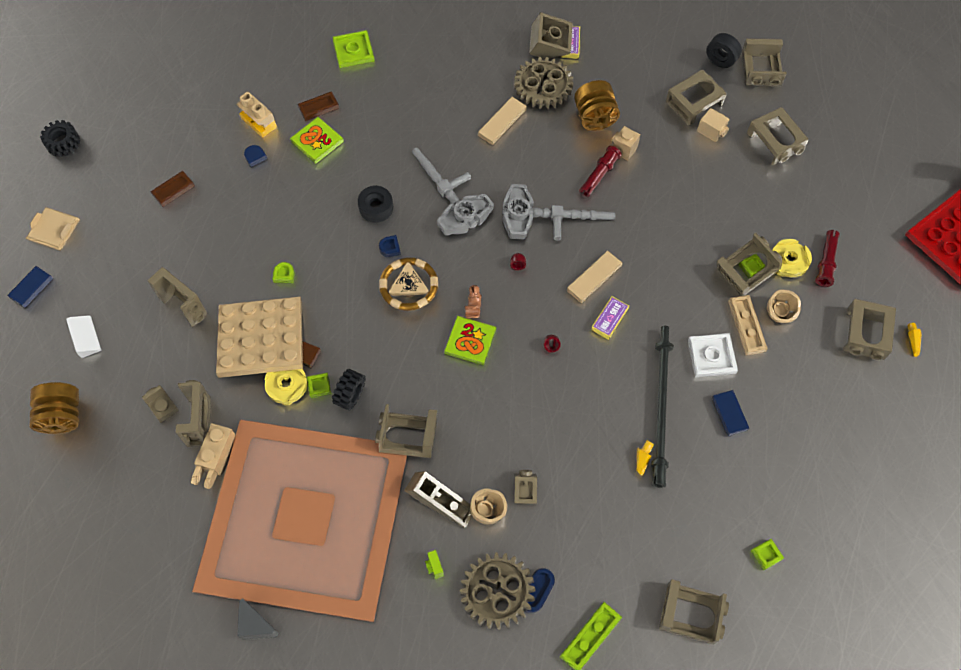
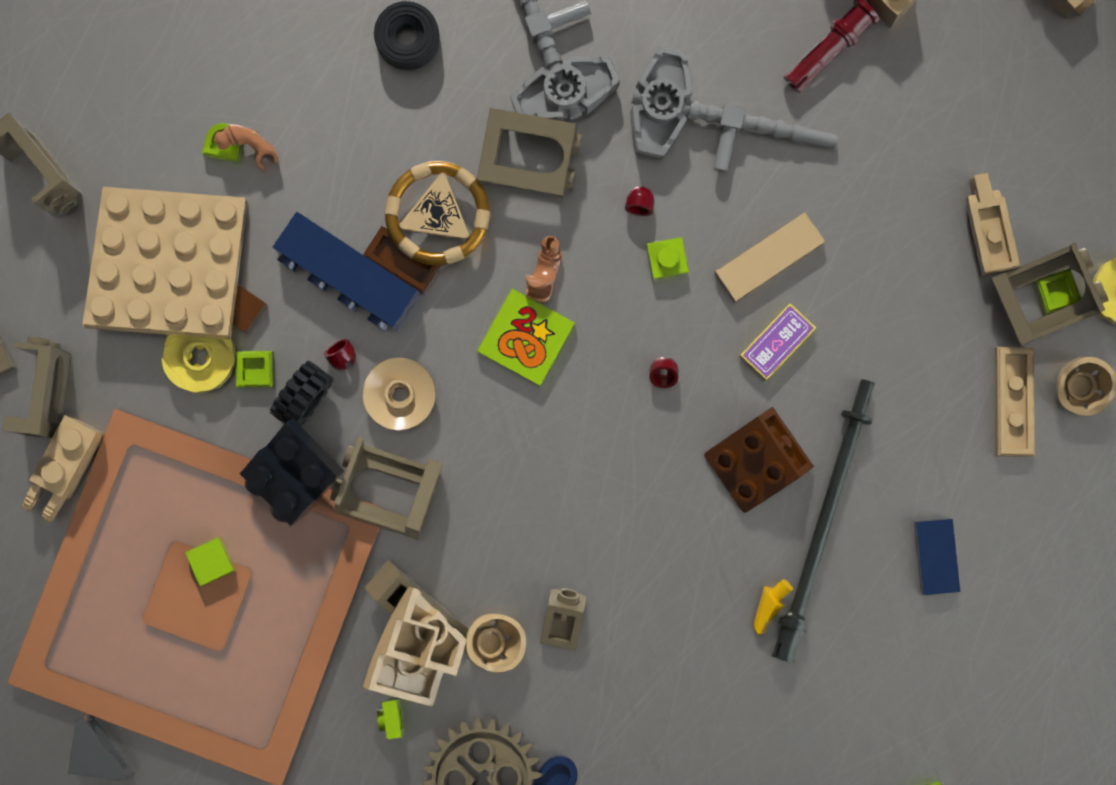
camera: 15 degrees right, 20 degrees up
dark blue tile [379,235,401,257] -> none
white tile [688,333,738,377] -> none
none -> lime tile [185,537,236,586]
none -> nougat piece [214,124,278,170]
none -> black plate [240,418,344,527]
none -> dark blue brick [272,211,420,332]
none -> dark red hinge [324,339,356,370]
none -> tan dish [362,358,436,430]
none -> reddish brown tile [363,226,443,295]
none -> tan slope [363,587,467,707]
none -> dark tan panel [477,108,582,198]
none -> lime plate [646,237,689,281]
none -> reddish brown bracket [704,407,814,513]
none -> tan hinge [966,173,1020,276]

